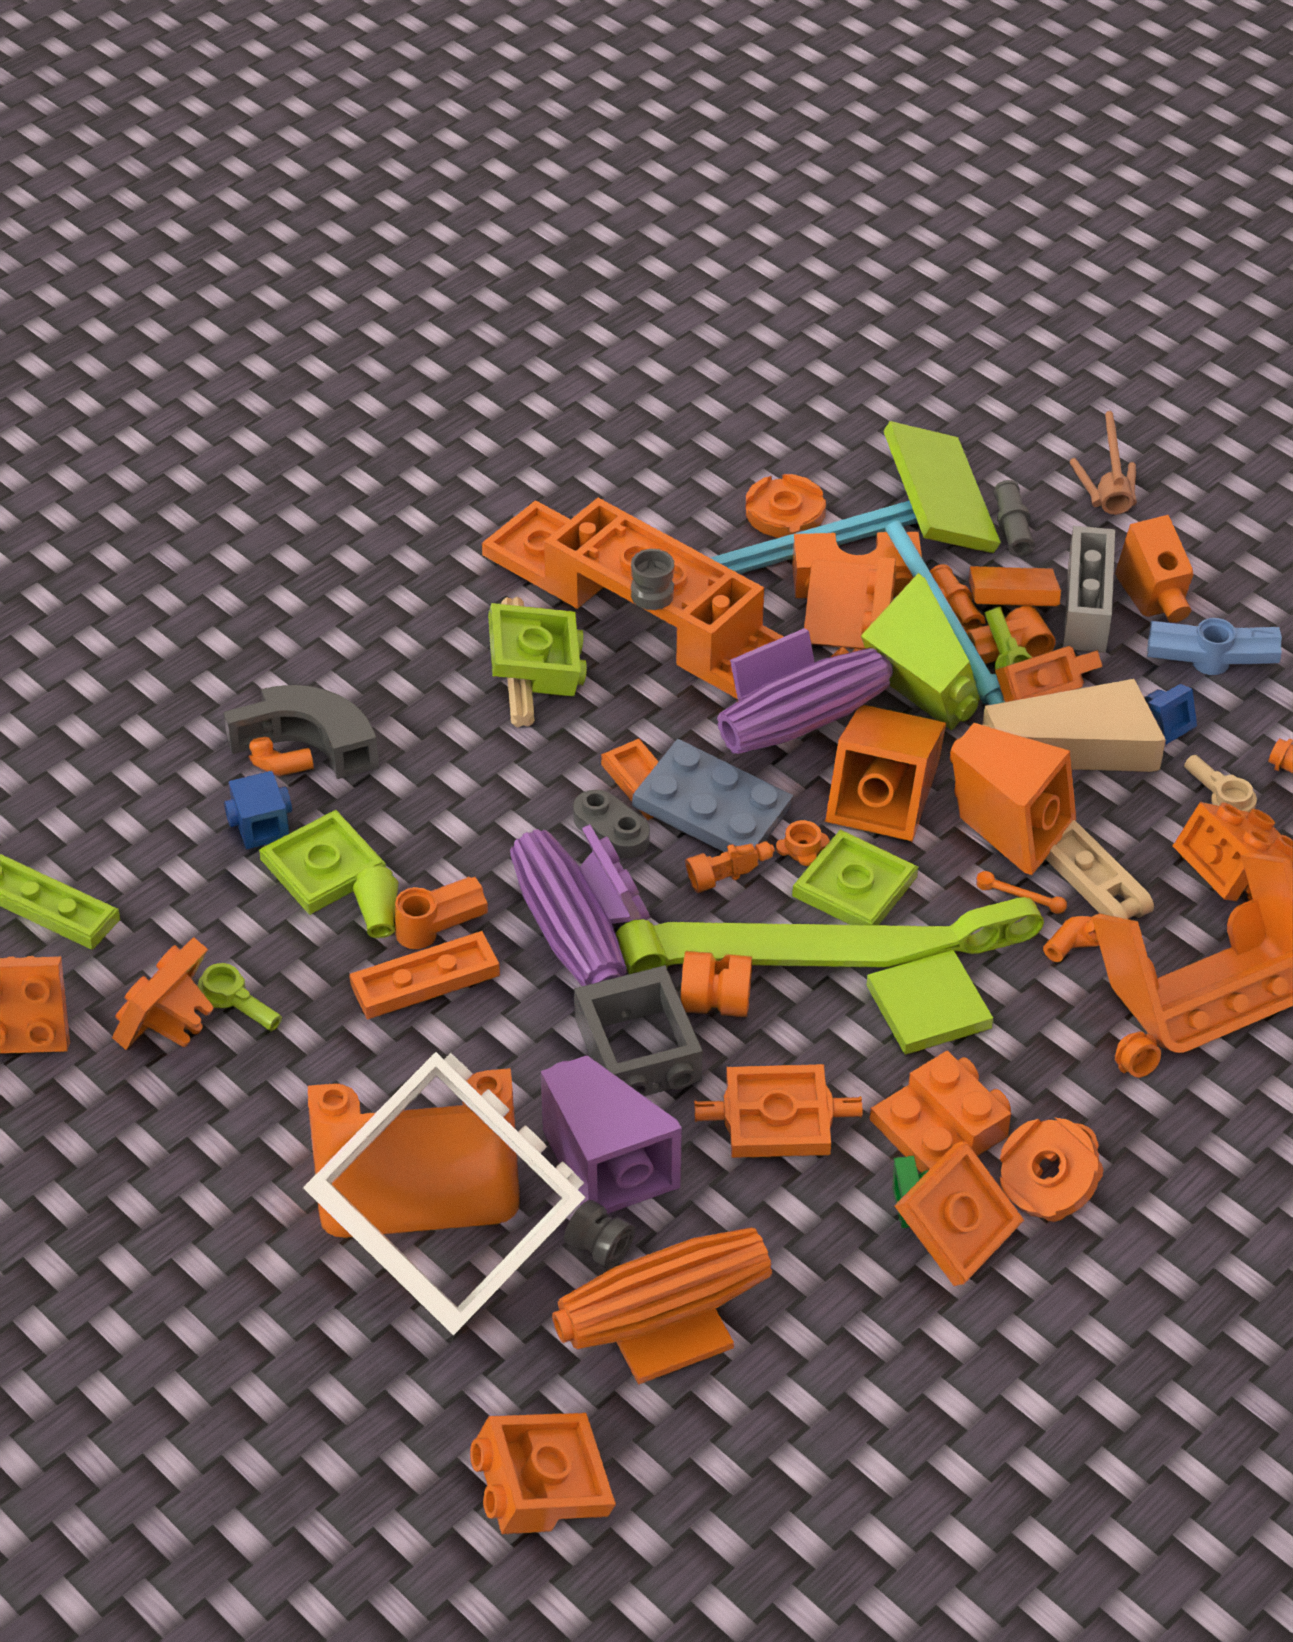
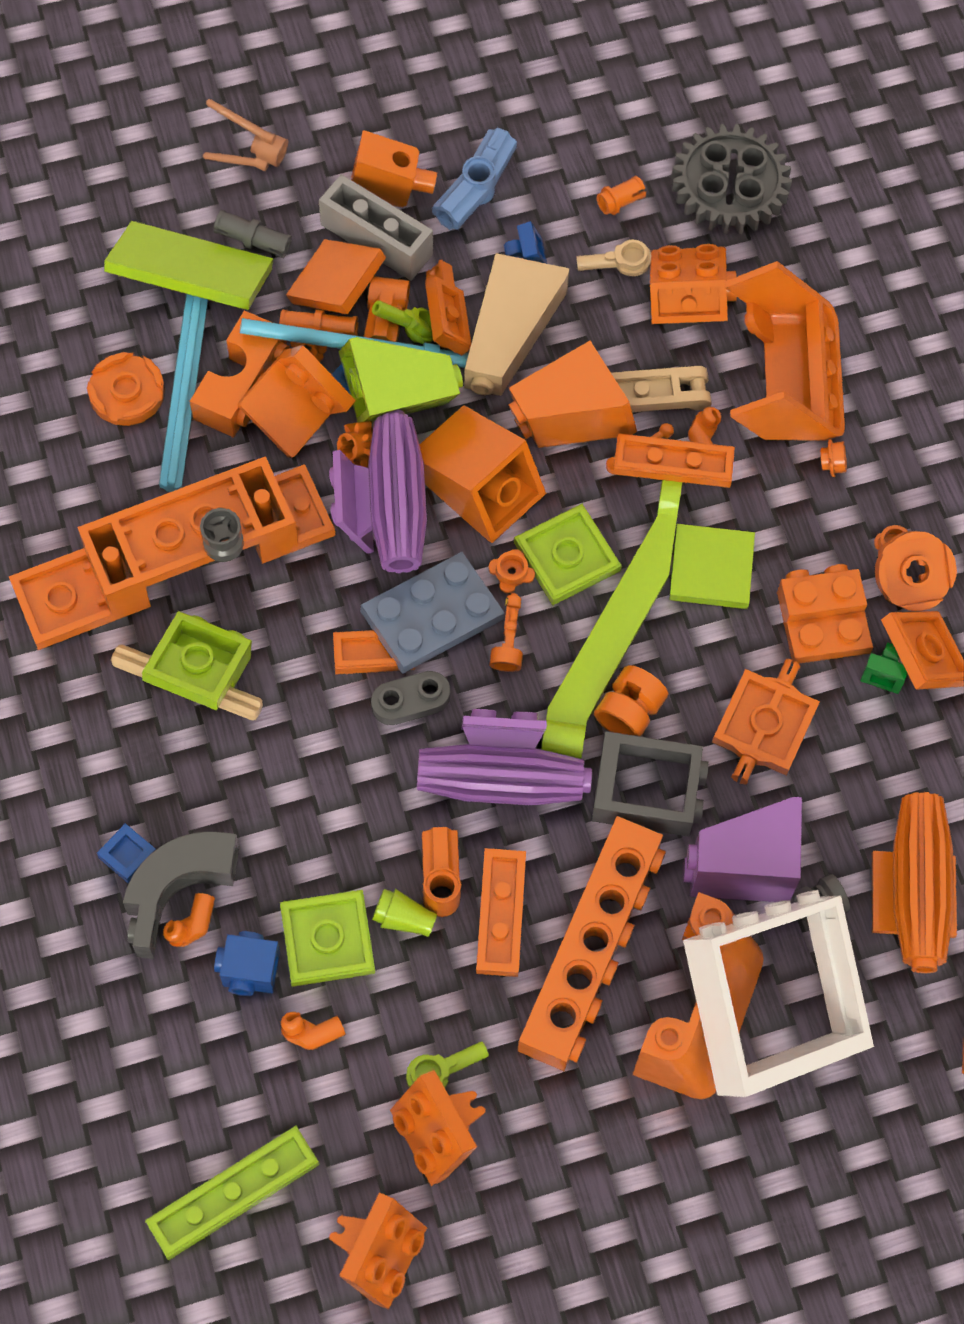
camera: 65 degrees left, 20 degrees up
none -> blue plate [97,823,156,884]
none -> orange arm [280,1011,346,1050]
none -> orange brick [517,816,666,1071]
none -> orange tile [613,433,735,488]

